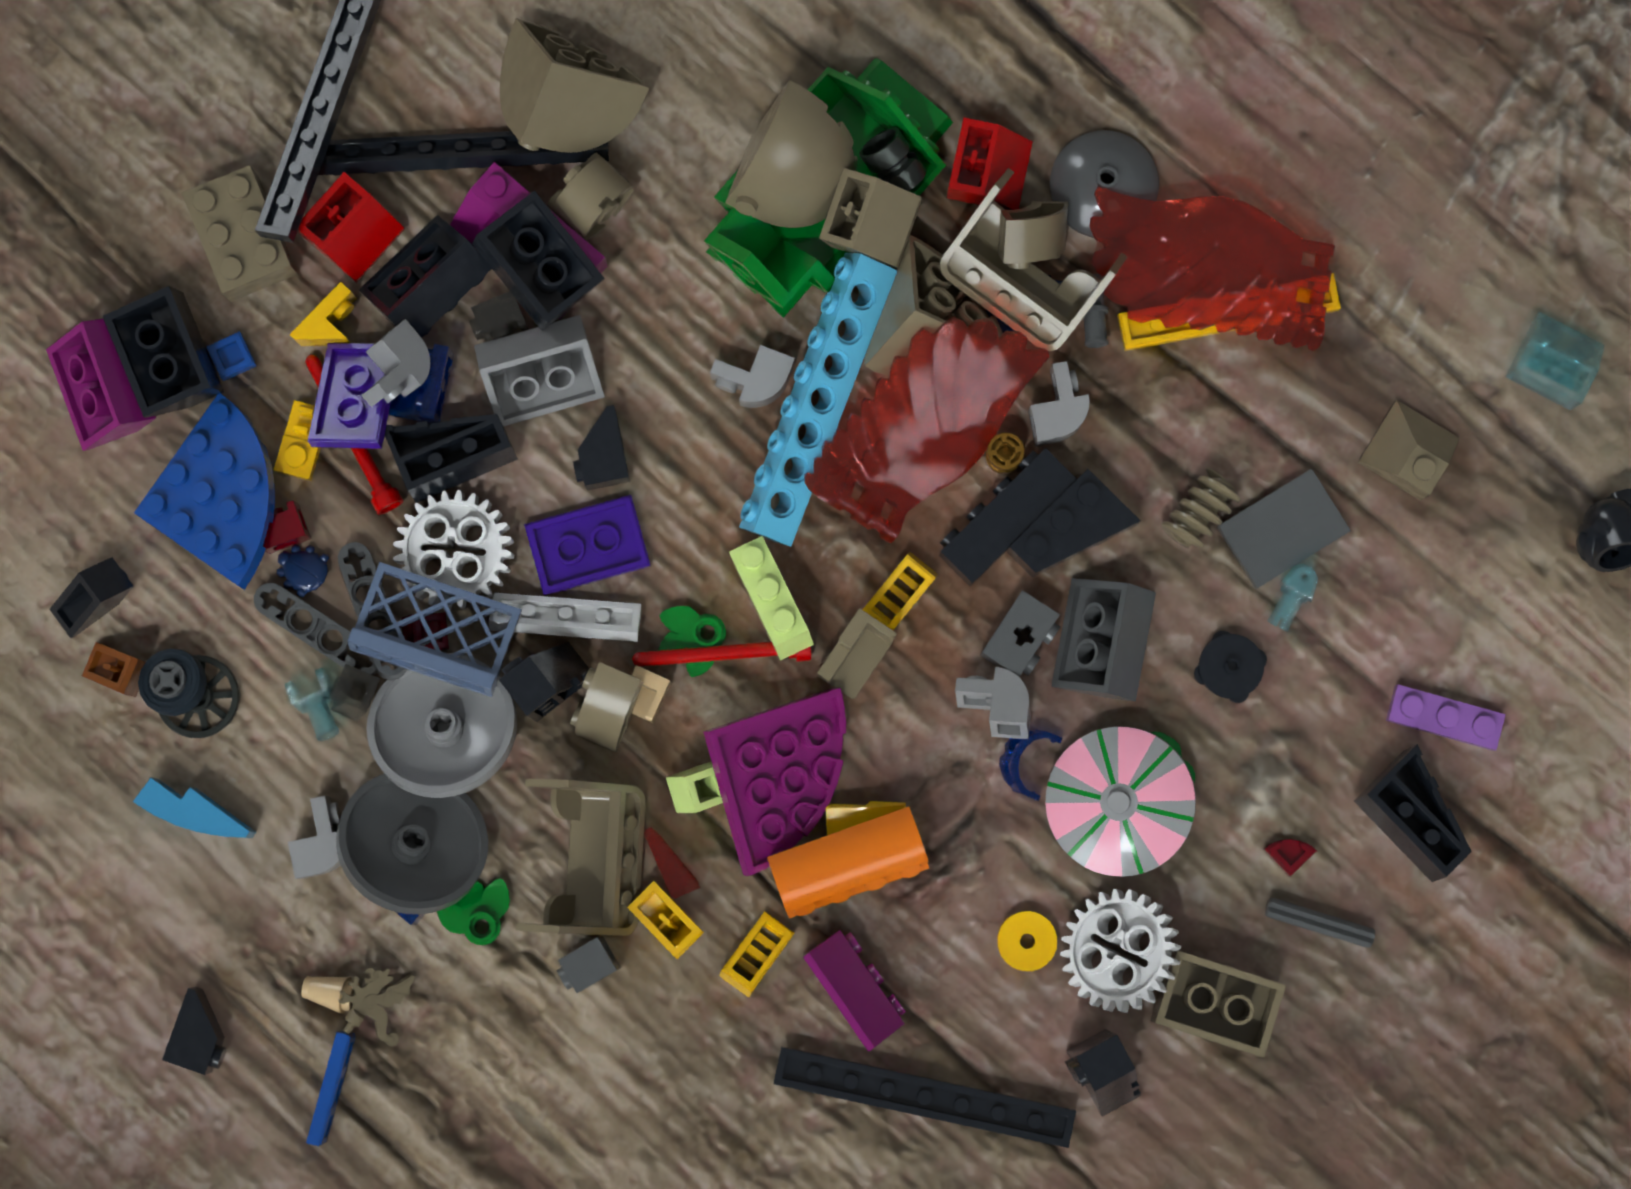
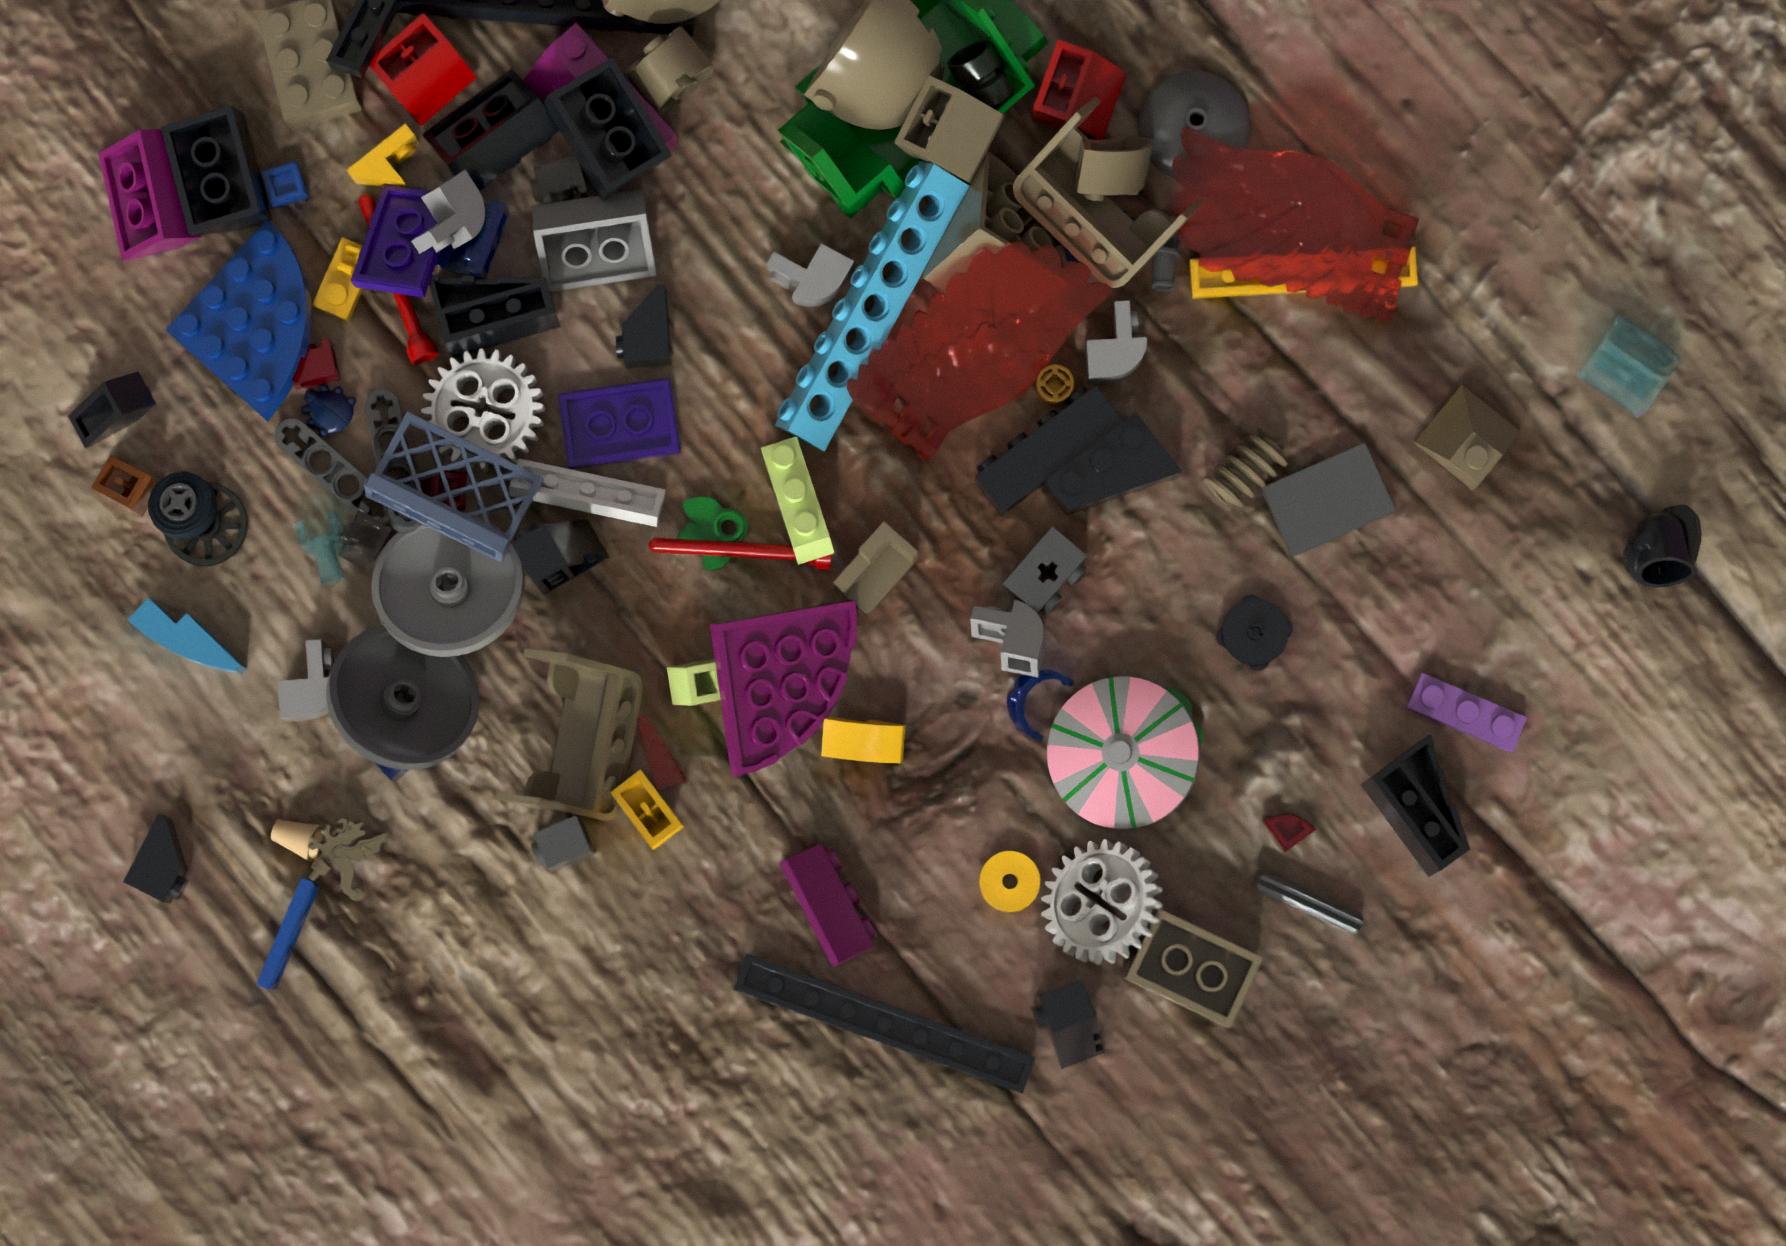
camera: 10 degrees right, 0 degrees up
green plate [437,878,510,945] -> none
dark tan brick [570,662,644,753] -> none
tan panel [631,665,672,723] -> none
yellow slope [719,911,795,997] -> none
orange brick [767,806,929,919] -> none
yellow slope [862,552,938,630] -> none
dark grey slope [1051,578,1156,702] -> none
clear light blue piece [1267,564,1318,632] -> none

